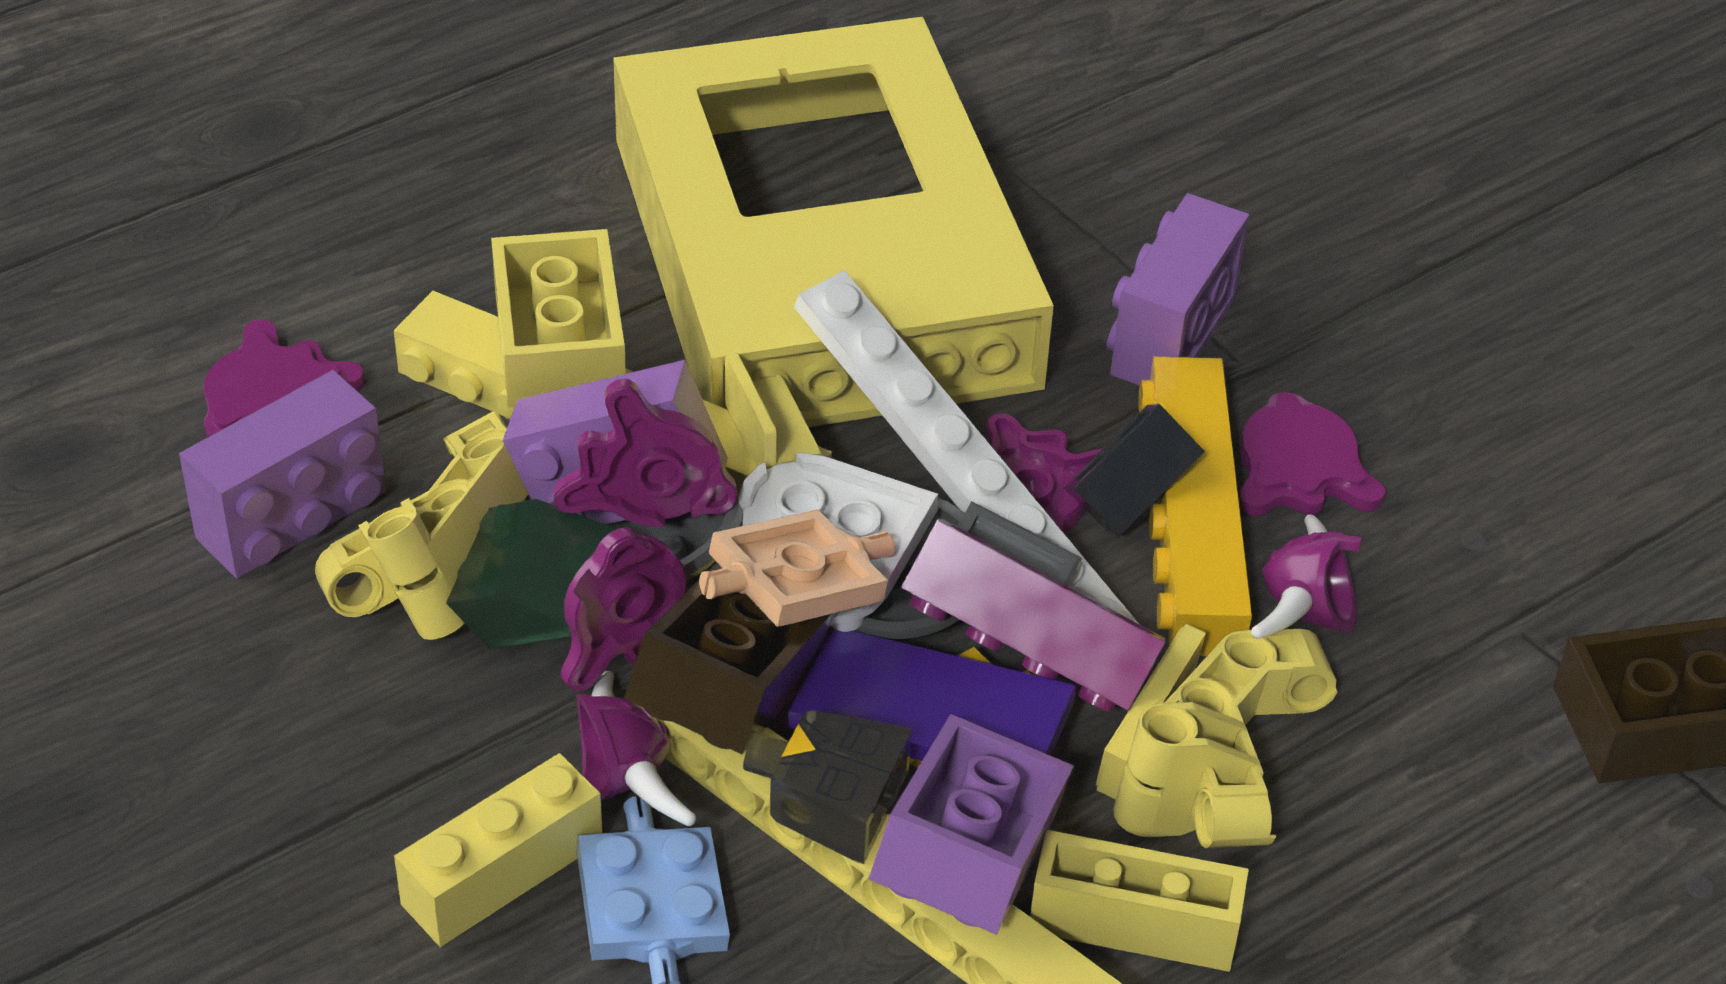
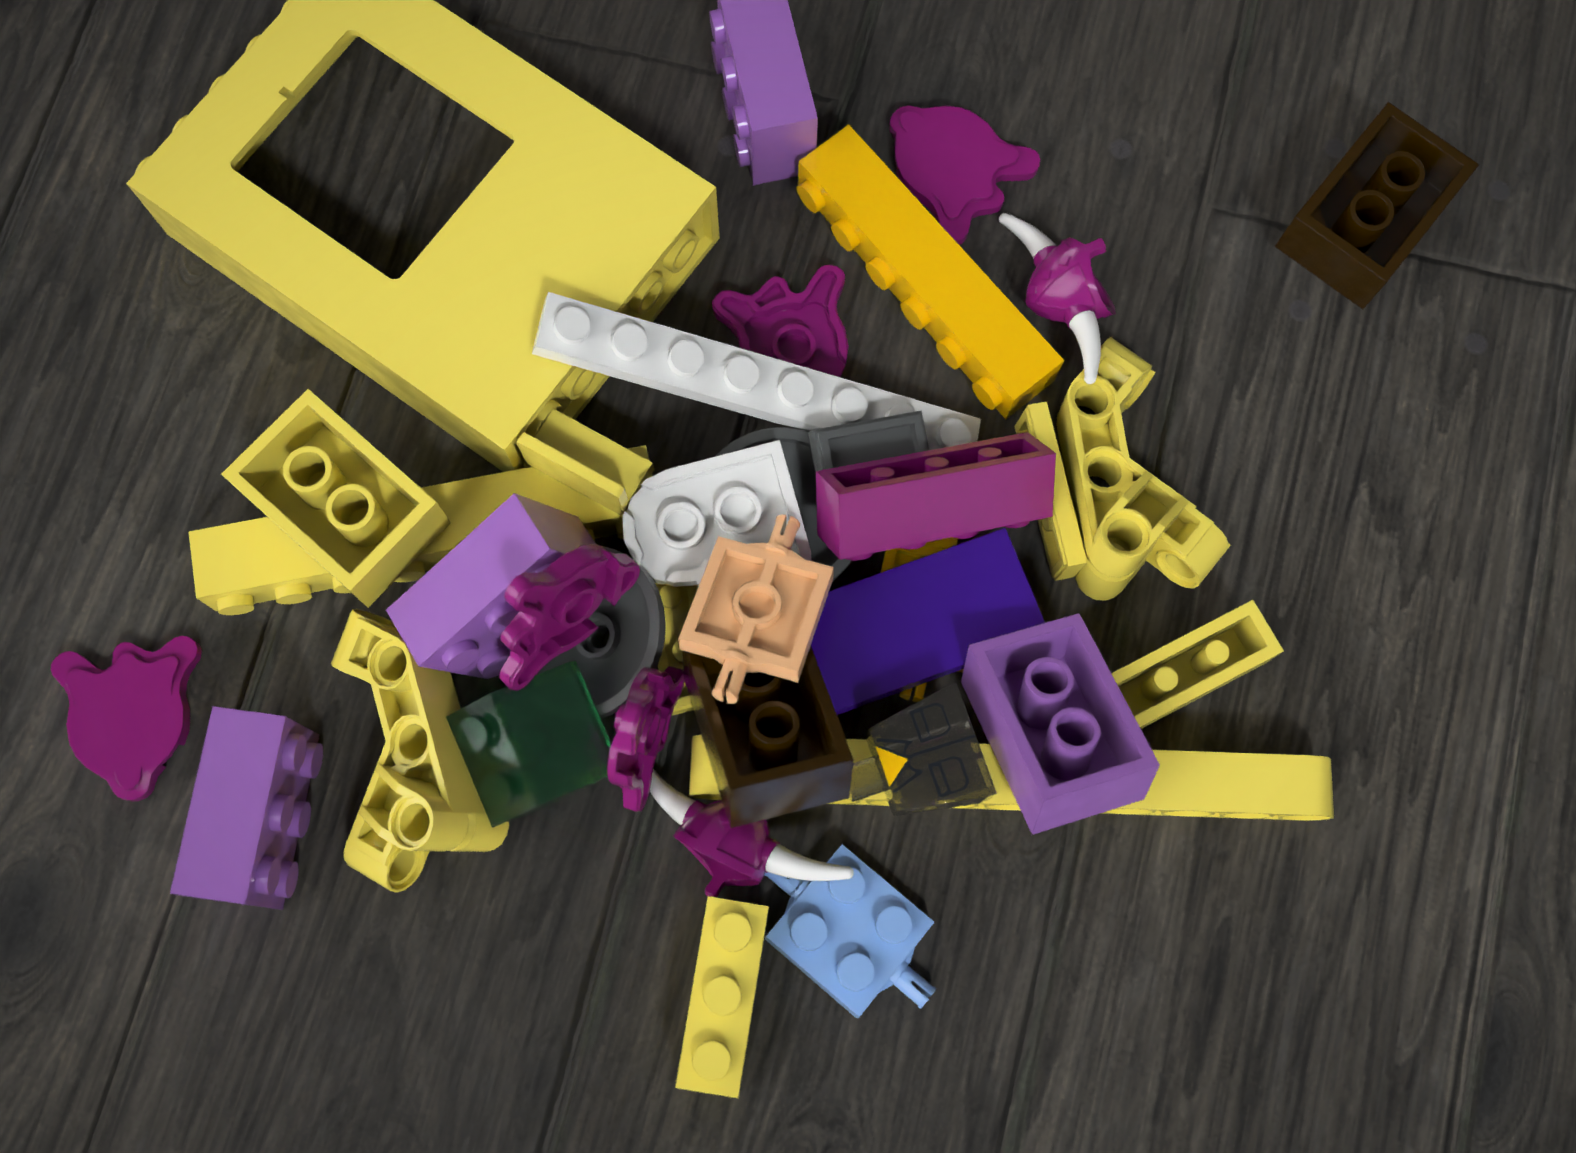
camera: 40 degrees left, 30 degrees up
black hinge [1063,404,1205,536] -> none

